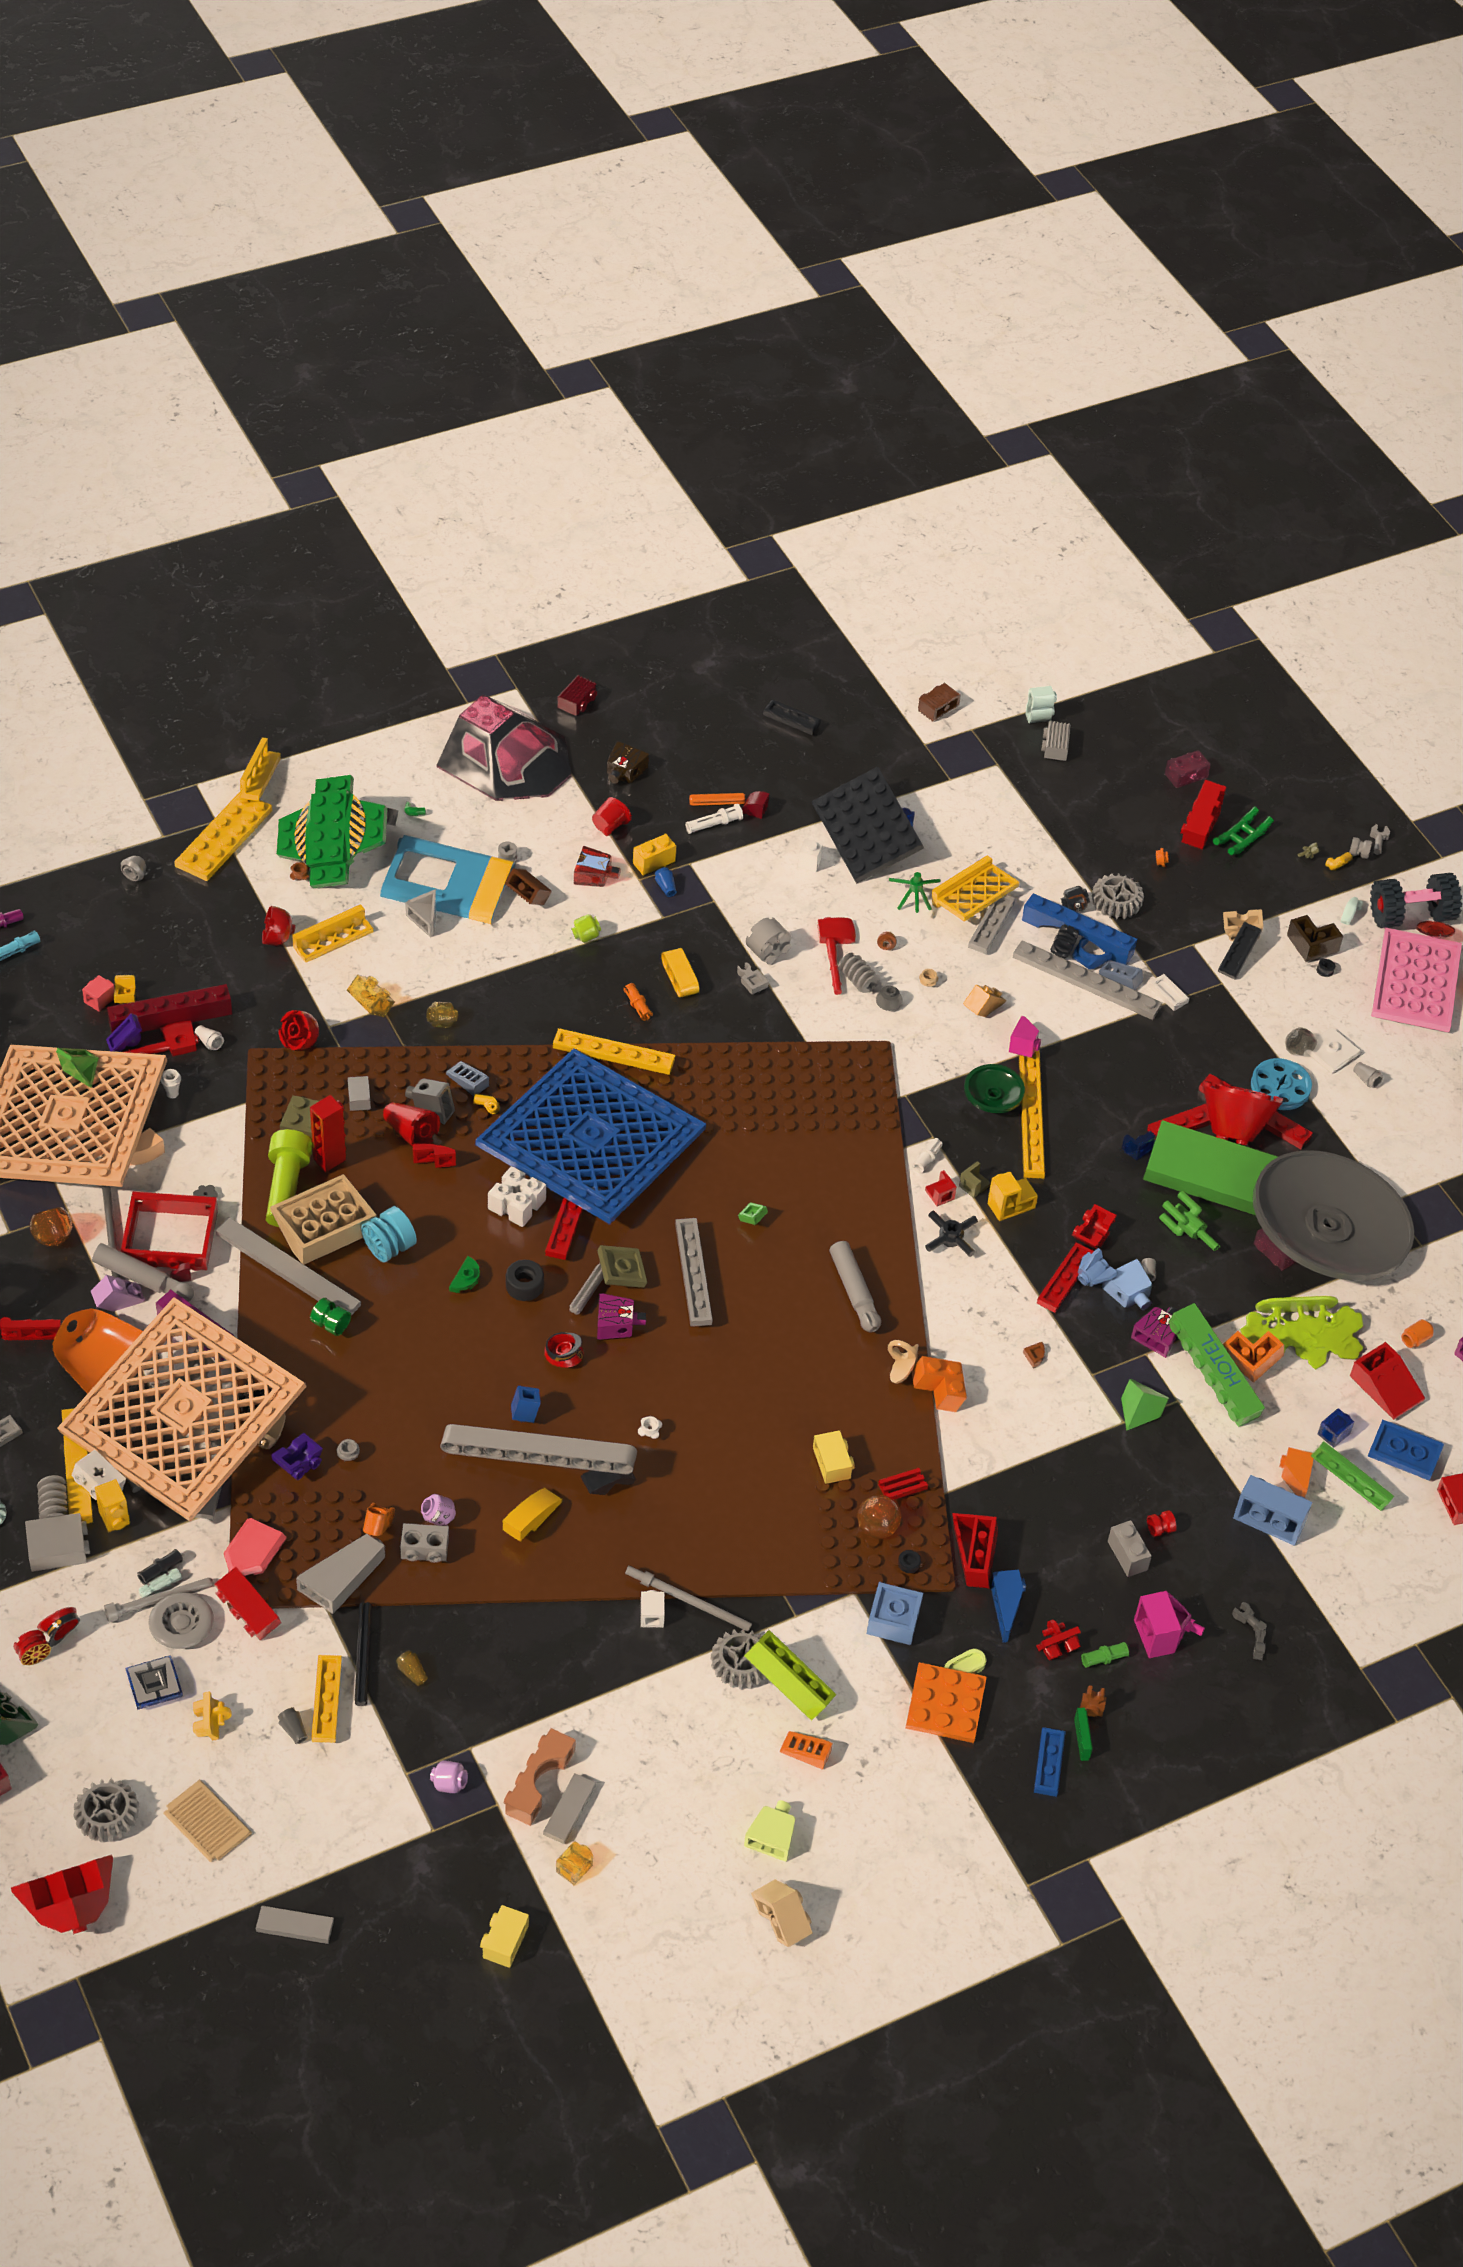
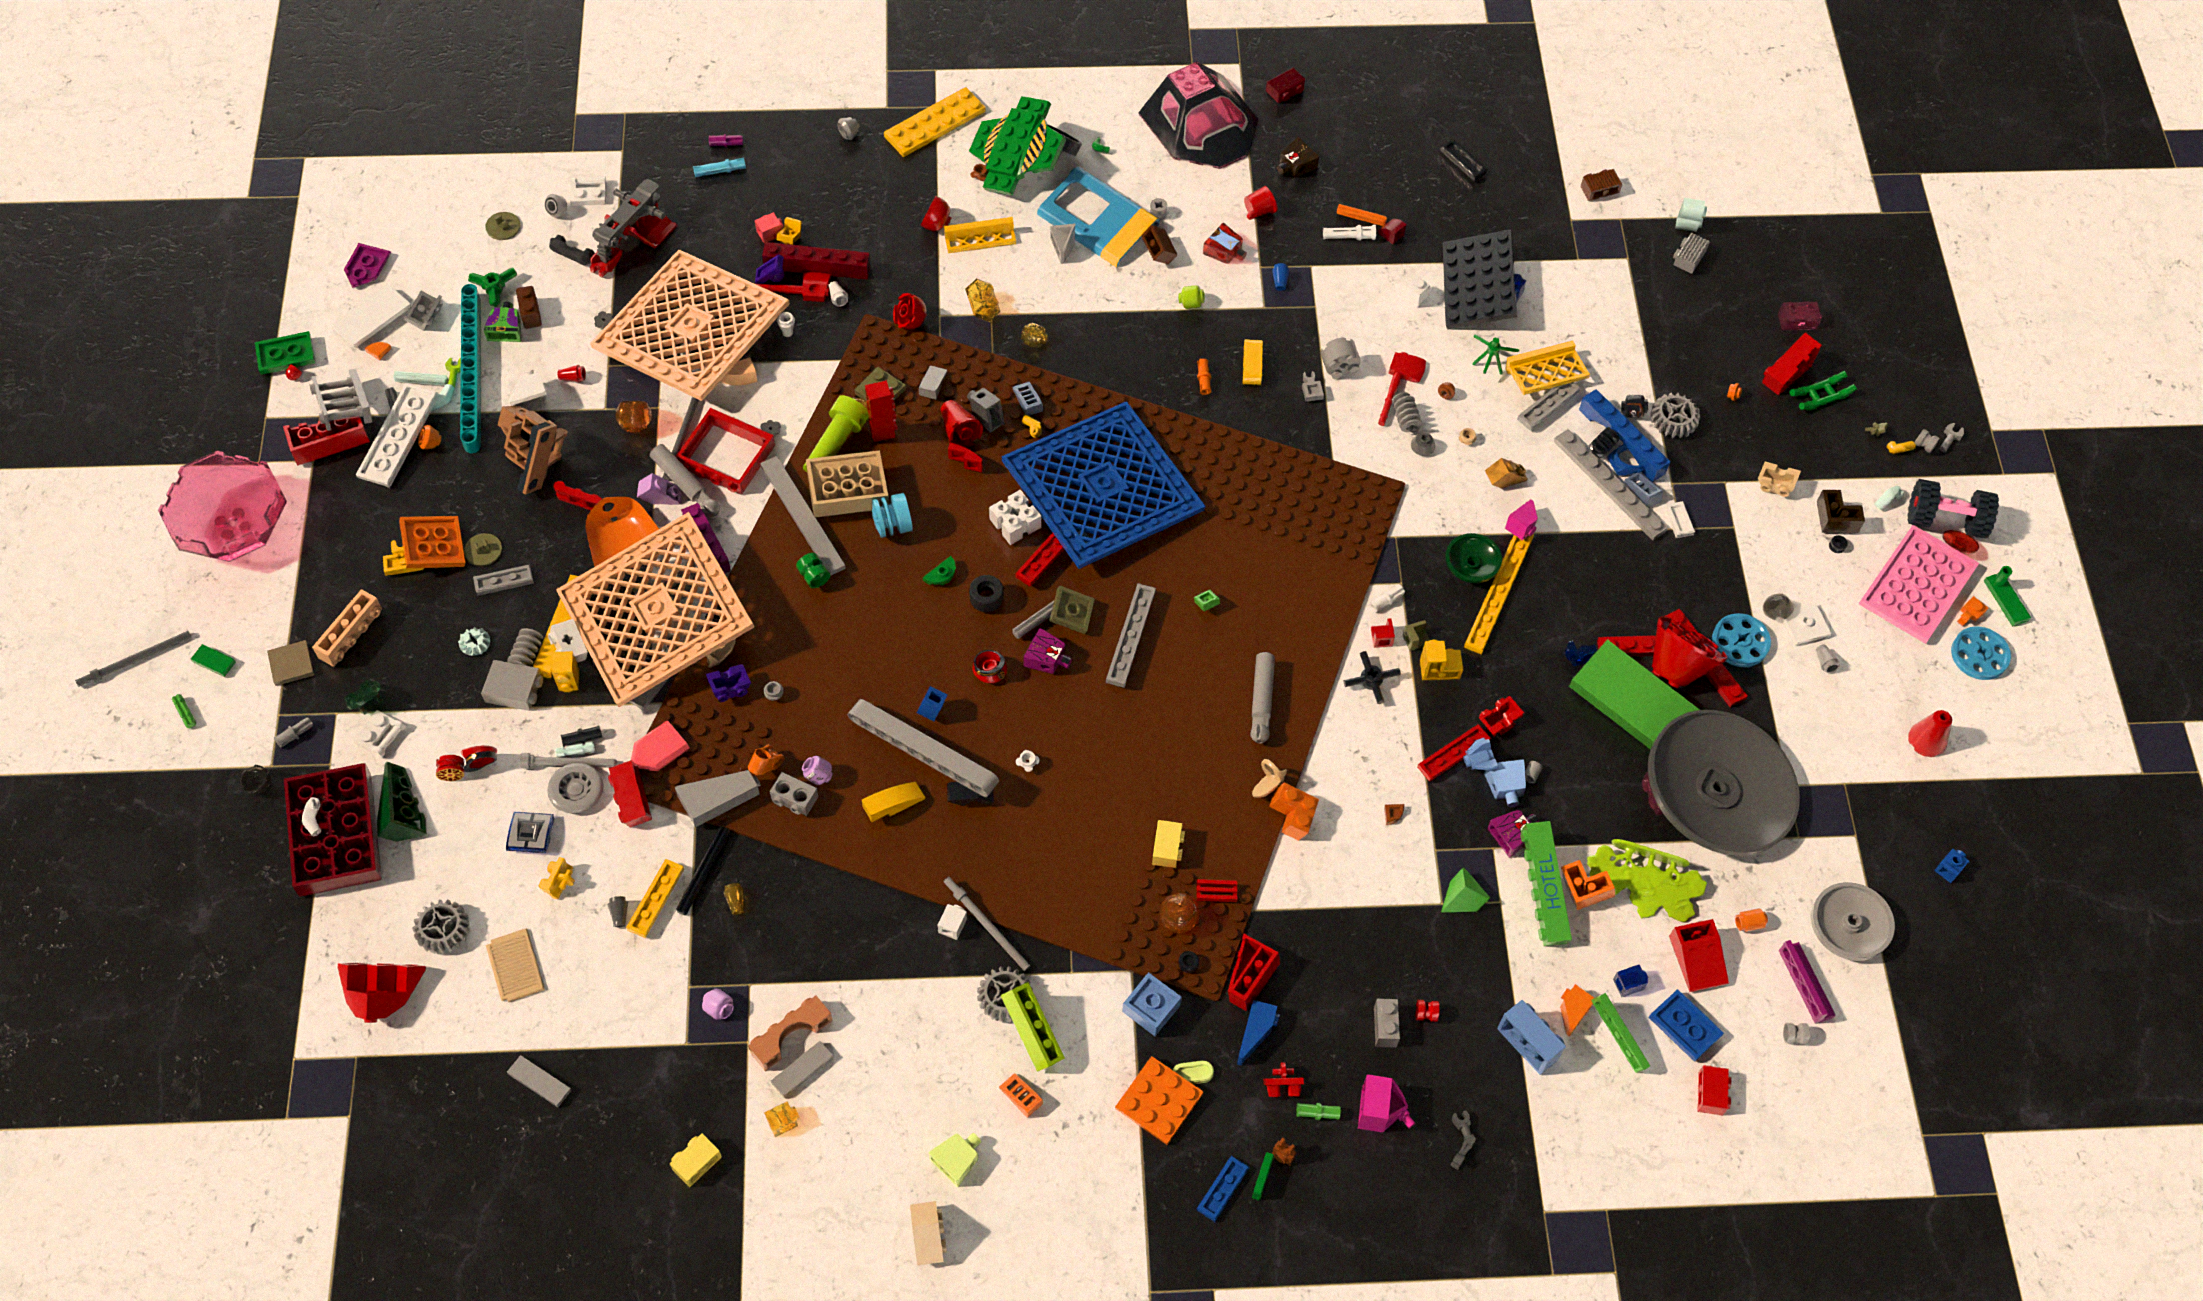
camera: 25 degrees right, 10 degrees up
bright green slope [56,1048,99,1088] -> none
dark red tile [169,1262,191,1282] -> none
yellow fence [240,738,281,801] -> none
yellow plate [553,1028,675,1075] -> none
yellow brick [633,834,676,876] -> none
bright green plant [1159,1191,1220,1251] -> none
black plate [1218,922,1262,980] -> none

